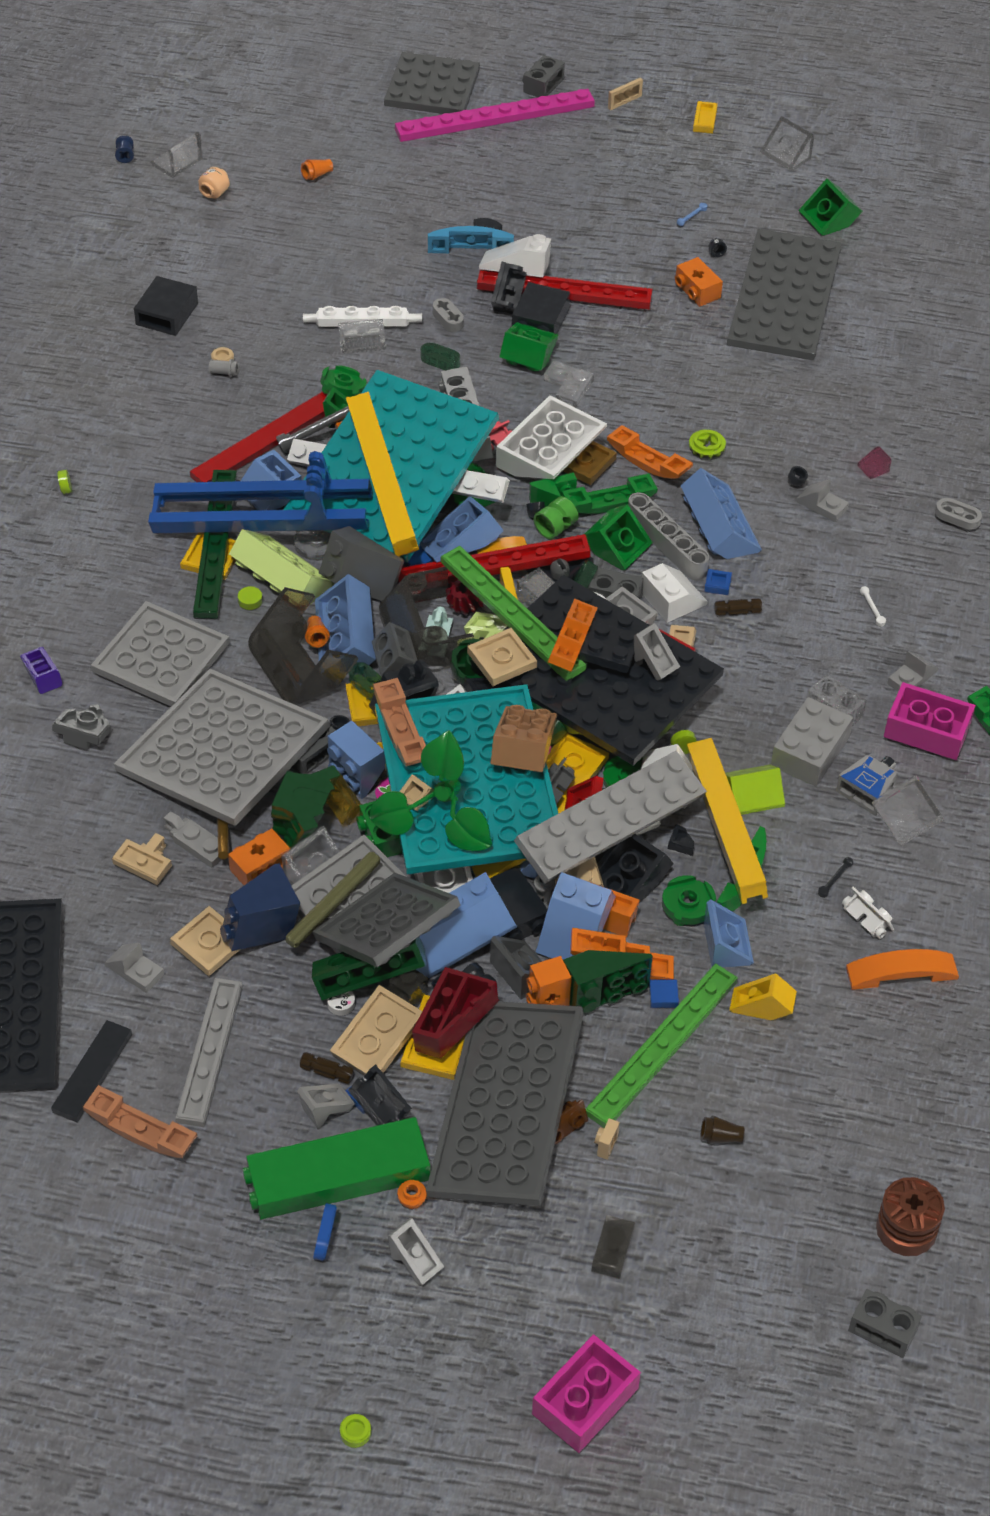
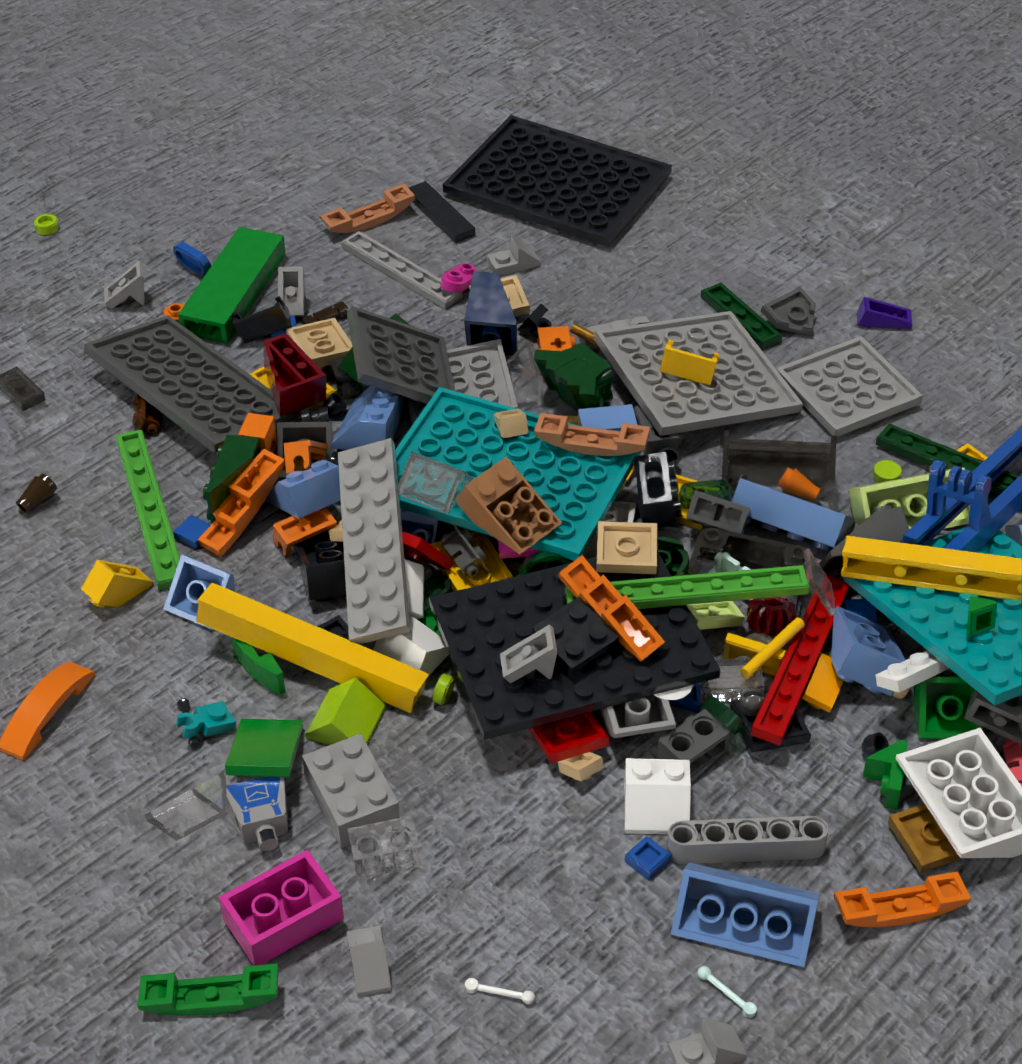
camera: 125 degrees right, 5 degrees down
tan hinge [112,833,172,885] -> none
olive axle [285,852,380,948] -> none
green plant [370,730,493,851] -> none
bright green wheel [534,496,579,540] -> none
green slope [562,473,658,514] -> none
green slope [585,504,653,570] -> none
tan plate [594,1118,620,1160] -> none
green plate [662,875,716,926] -> none
lime gear [689,430,726,459] -> none
dark brown axle [714,598,762,615] -> none
black hinge [788,466,808,487] -> none
white hinge [842,887,894,939] -> none
none -> teal plate [176,701,236,738]
none -> green tile [225,719,303,777]
none -> orange hinge [284,440,328,474]
none -> clear slope [396,452,473,514]
none -> dark pink plate [440,263,478,293]
none -> black tile [517,304,552,338]
none -> yellow hinge [660,340,720,386]
none -> light aqua hinge [698,966,757,1018]
none -> dark green tile [700,282,782,351]
none -> yellow bar [740,617,805,679]
none -> clear piece [804,548,836,616]
none -> green slope [966,596,997,637]

